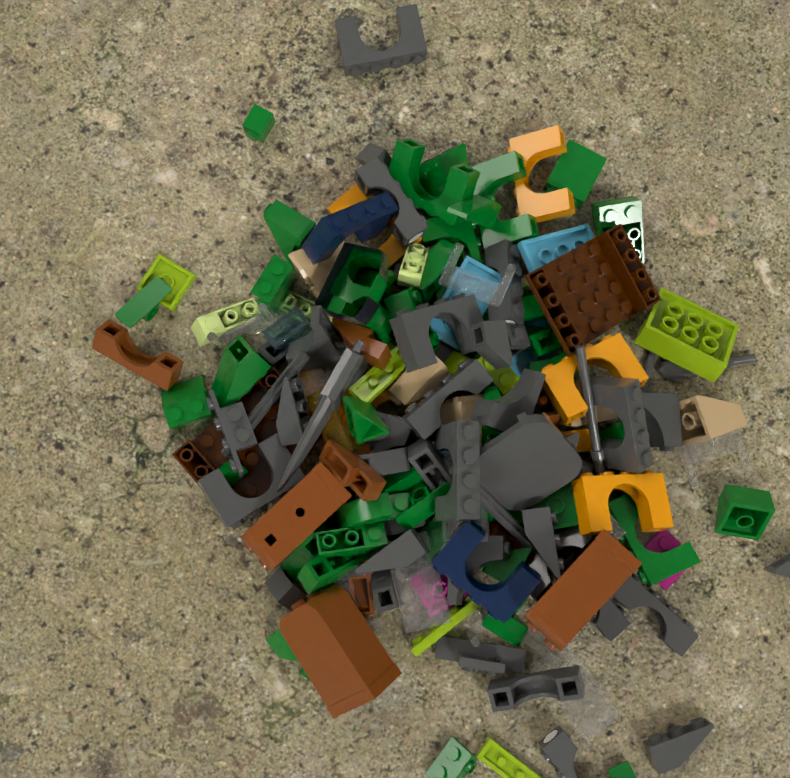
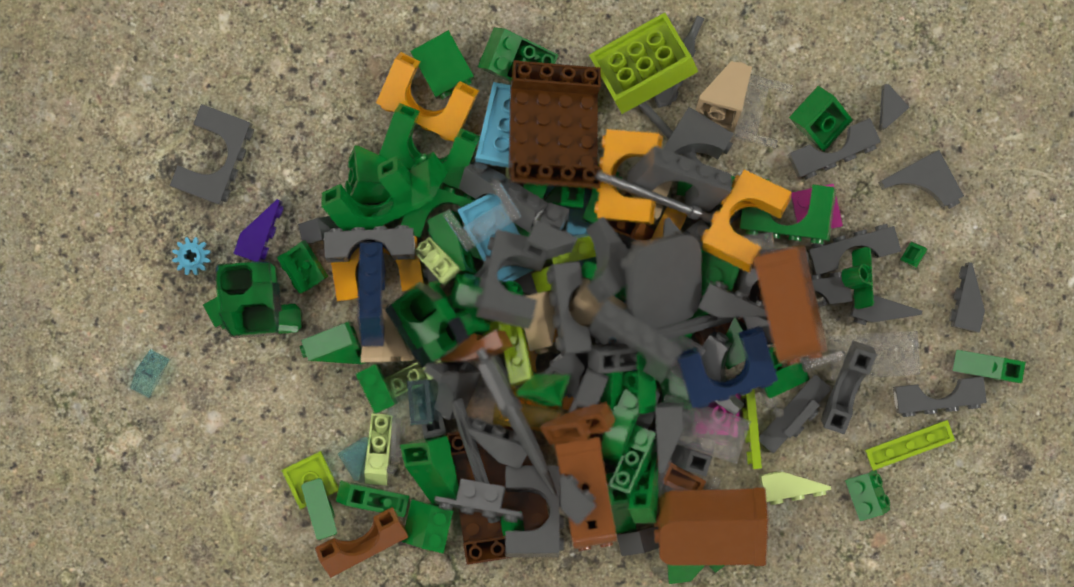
camera: 50 degrees left, 5 degrees up
none -> clear light blue slope [130,349,170,398]
none -> medium azure gear [172,237,211,275]
none -> green piece [215,261,303,338]
none -> dark purple slope [233,199,284,262]
none -> green bracket [277,240,329,294]
none -> green slope [336,480,409,517]
none -> clear light blue slope [338,436,369,481]
none -> dark grey slope [560,473,596,525]
none -> yellowish green slope [759,471,831,505]
none -> dark grey arch [788,118,881,180]
none -> green piece [841,247,874,310]
none -> dark grey slope [849,295,922,326]
none -> dark grey arch [878,150,964,209]
none -> green slope [900,241,928,269]

